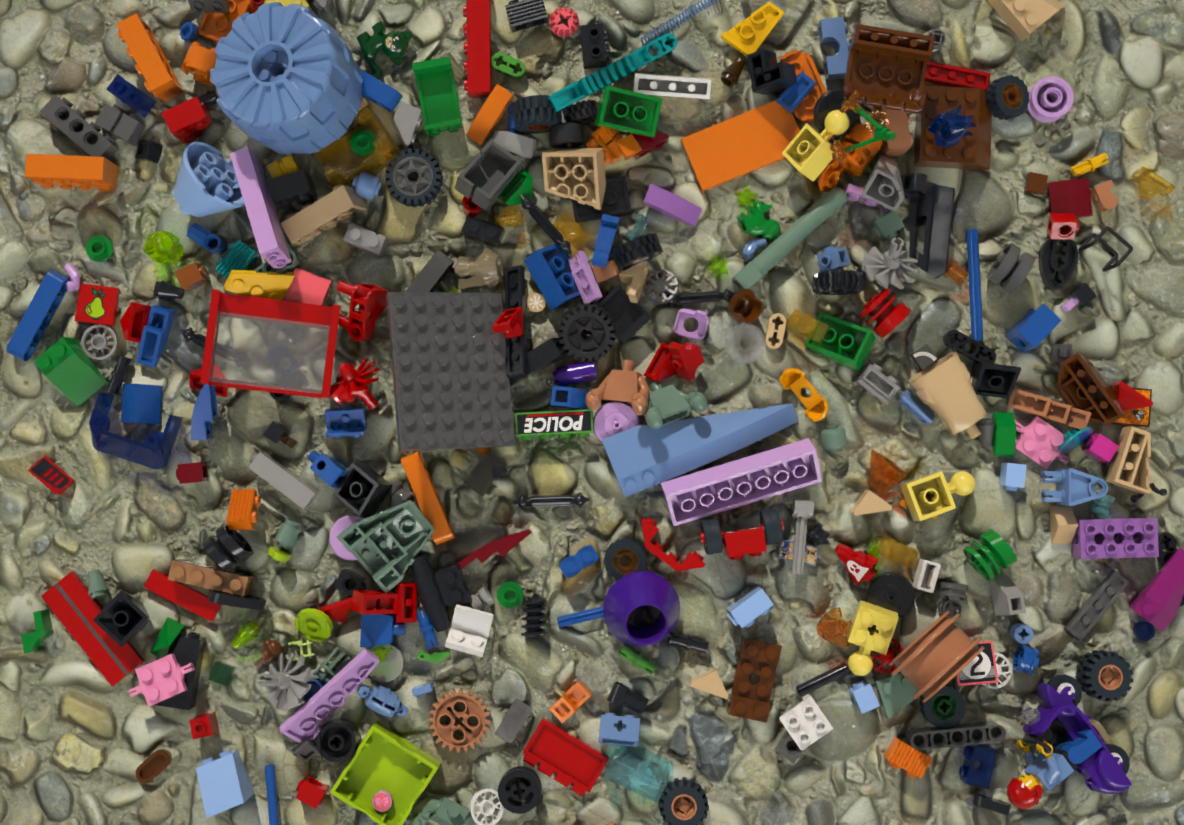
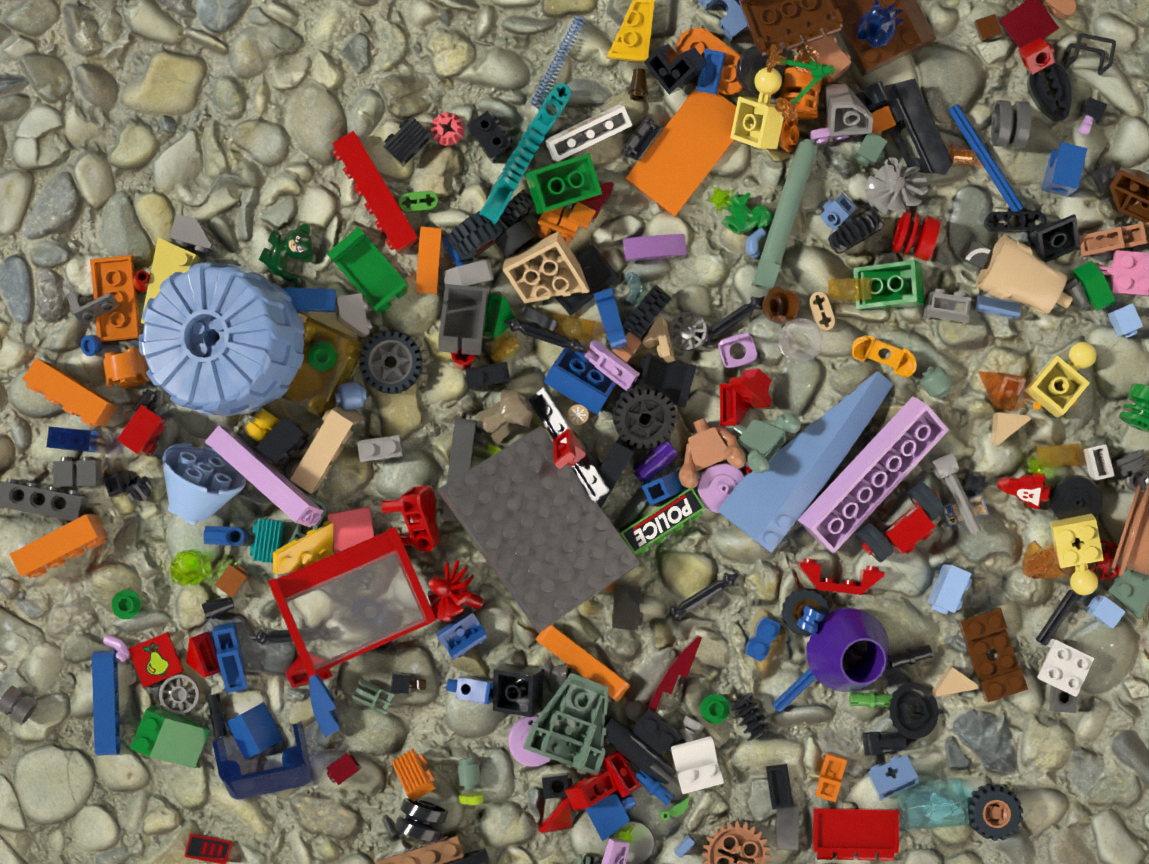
camera: 25 degrees left, 0 degrees up
light grey brick [248,452,320,509] -> none
lime tile [294,608,333,642] -> none
clear neon green piece [707,256,728,279] -> none
none -> black gear [124,475,153,501]
none -> sand green arm [352,679,396,715]
none -> black beam [522,306,560,332]
none -> black hinge [623,117,663,162]
none -> black tile [765,764,794,810]
none -> blue wheel [797,605,825,634]
none -> orange slope [871,106,896,134]
none -> black gear [888,683,939,739]

